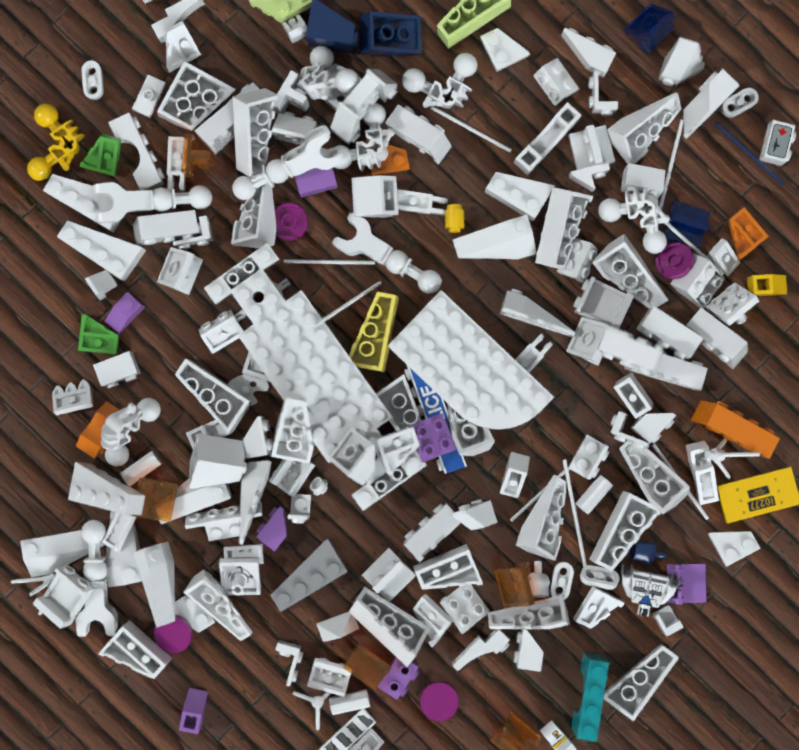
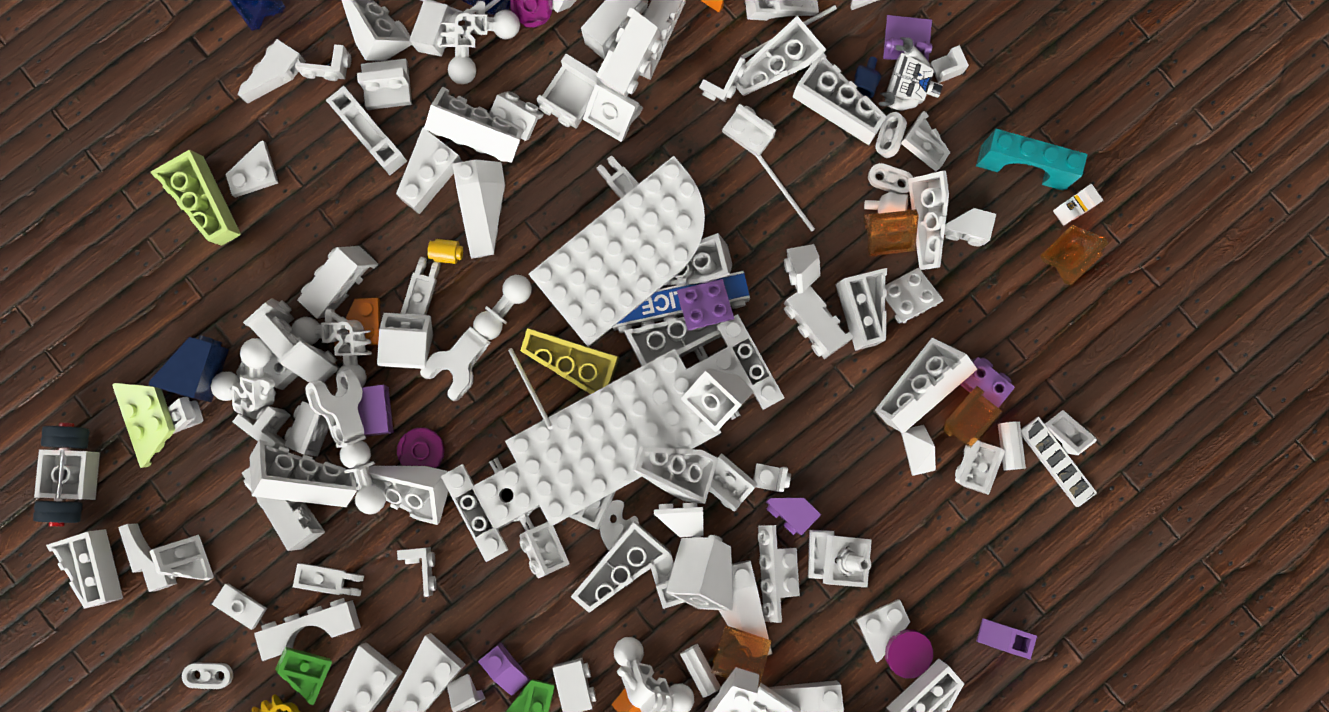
camera: 80 degrees left, 5 degrees down
white piece [92,182,212,223] -> none
white wedge [133,210,199,246] -> none
white wedge [133,542,175,627] -> none
white wedge [157,61,236,131] -> none
white bracket [157,247,203,295] -> none
clear orange bracket [181,133,215,180] -> none
white wedge [183,570,253,641] -> none
white wedge [239,461,271,545] -> none
light grey wedge [271,537,348,612] -> none
white bracket [276,640,303,686] -> none
white piece [284,259,375,265] -> none
white plant [293,691,331,731] -> none
white plate [310,477,328,496] -> none
dark blue slope [360,11,422,56] -> none
white bracket [362,548,416,602] -> none
white wing [375,426,420,476] -> none
white piece [402,53,478,109] -> none
white wing [413,594,454,647] -> none
magenta tile [420,681,459,721] -> none
white piece [430,106,512,153] -> none
white slope [452,629,510,671] -> none
white wedge [500,289,575,337] -> none
white slope [500,452,530,498] -> none
white wedge [516,475,567,561] -> none
white bracket [534,58,579,106] -> none
white axle [563,459,587,567] -> none
white slope [569,162,610,192] -> none
white axle [575,475,613,515] -> none
white wedge [592,234,668,309] -> none
white wedge [603,644,679,721] -> none
white brick [614,372,653,419] -> none
white slope [630,413,676,444] -> none

